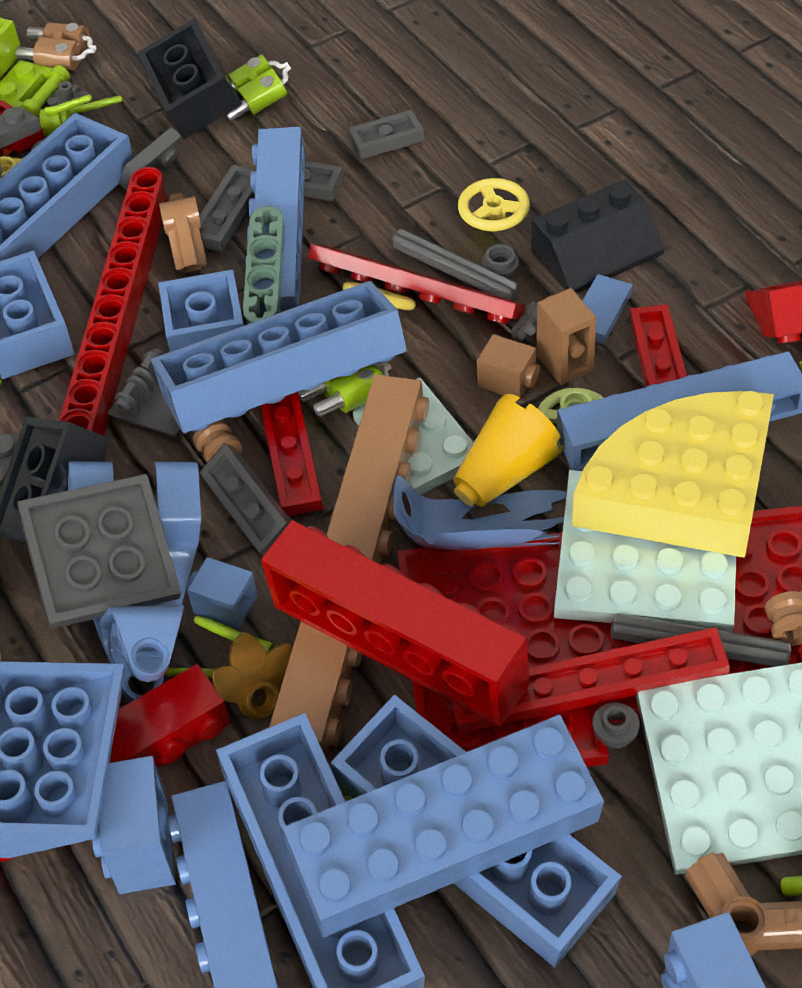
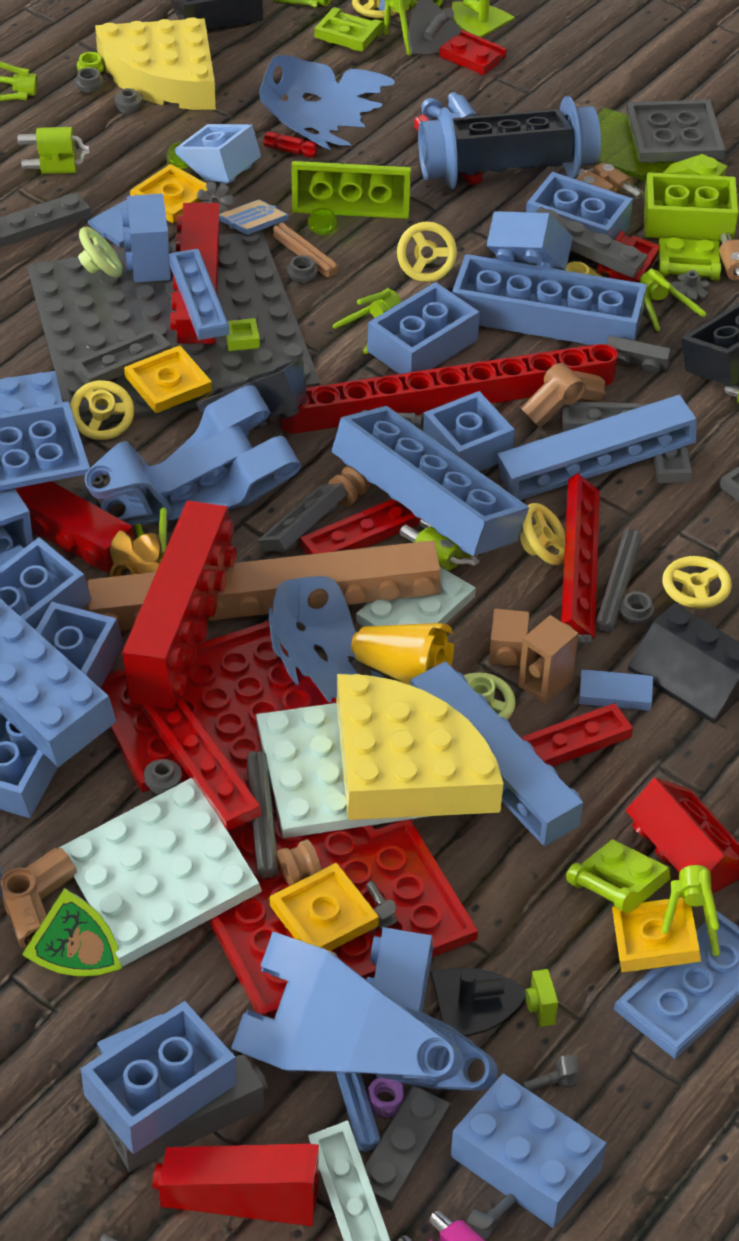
camera: 65 degrees right, 5 degrees down
dark grey plate [18,474,181,630] -> none
sand green beam [243,206,286,324] -> none

